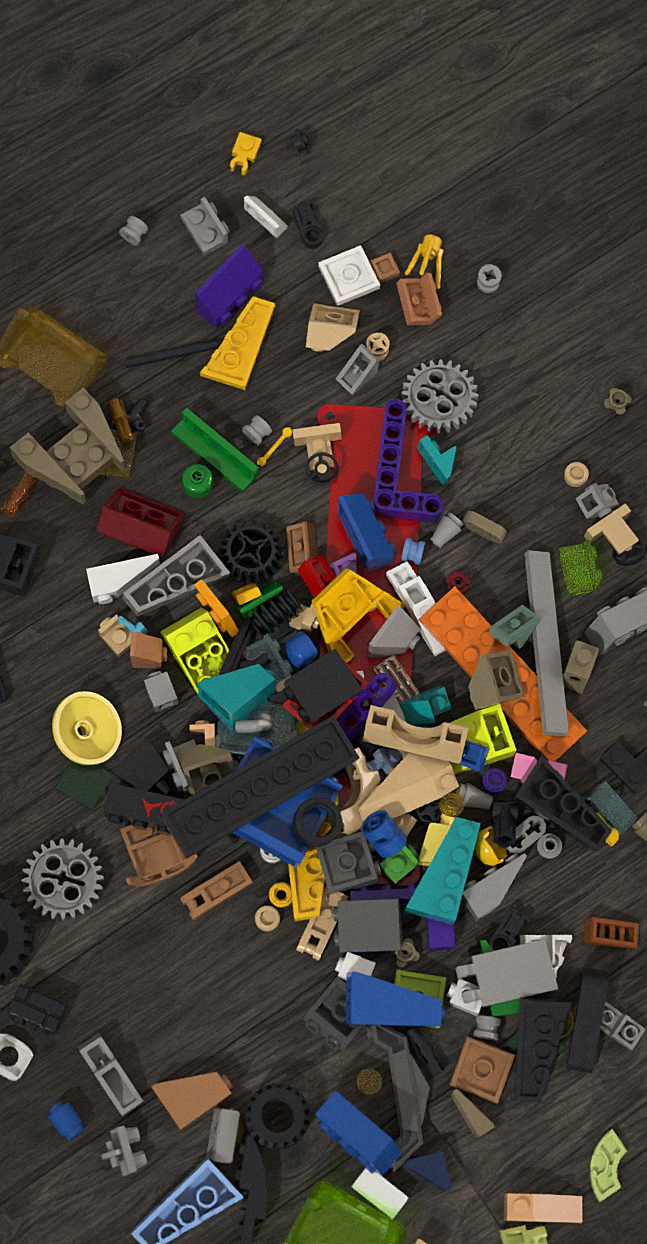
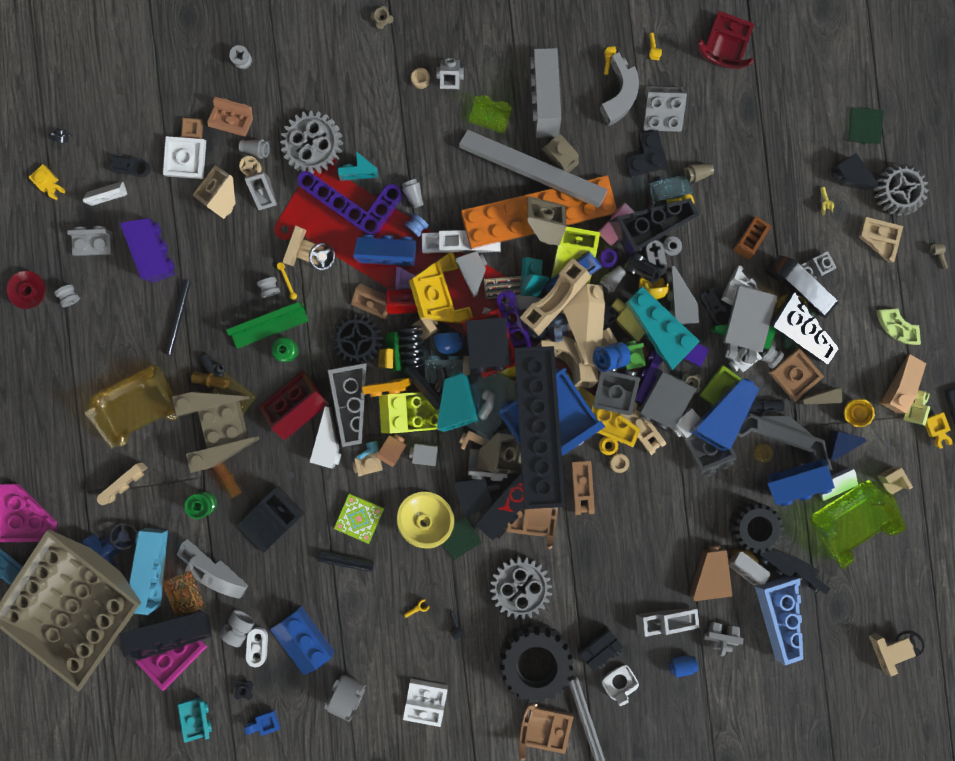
camera: 55 degrees left, 15 degrees up
yellow wing [200,297,275,390] -> none
black tyre [292,797,342,847] -> none
yellow plant [405,235,444,289] -> none
clear yellow plate [439,793,464,817] -> none
dark red plate [446,571,470,593] -> none
dark tan beam [462,511,507,544] -> none
sand green slope [489,605,540,649] -> none
tan piece [584,503,646,566] -> none
none -> dark red dish [7,271,46,309]
none -> light grey cone [239,139,269,159]
none -> lime tile [334,493,384,544]
none -> yellow hair [843,398,875,427]

